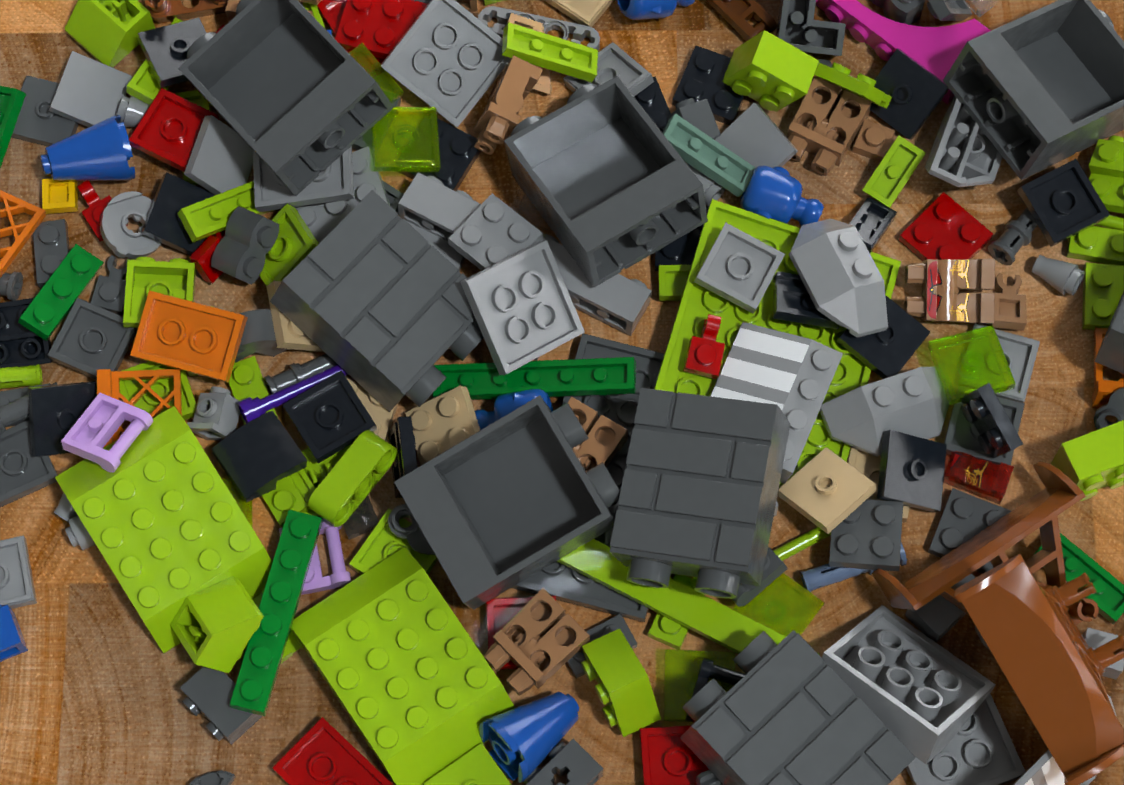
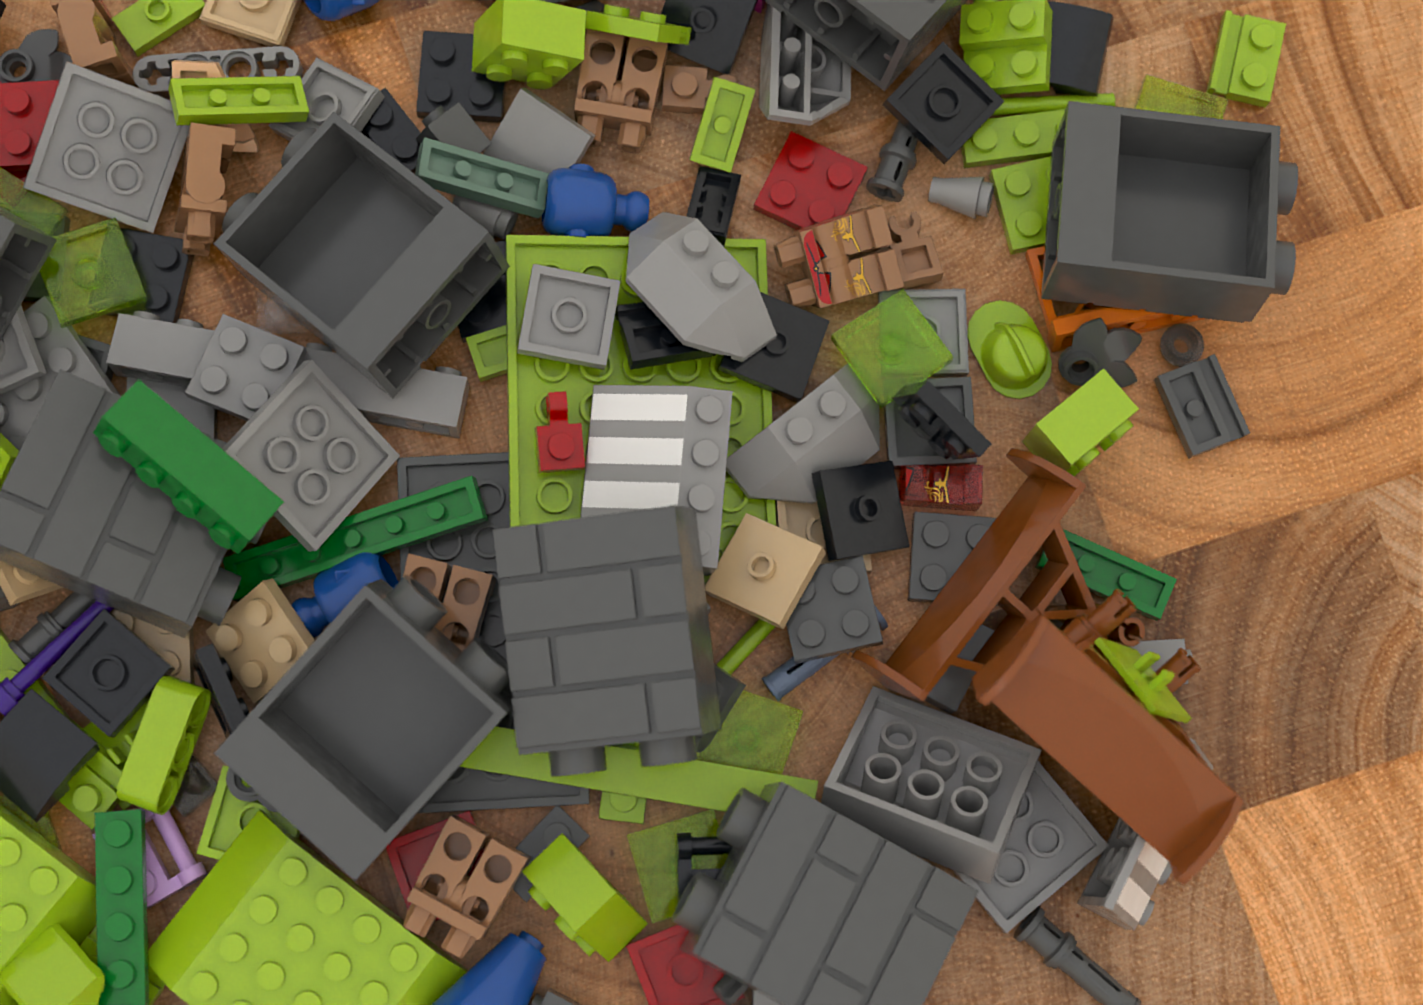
camera: 25 degrees left, 10 degrees up
none -> green brick [93,379,284,554]
none -> lime piece [967,300,1052,399]
none -> lime piece [1094,637,1192,723]

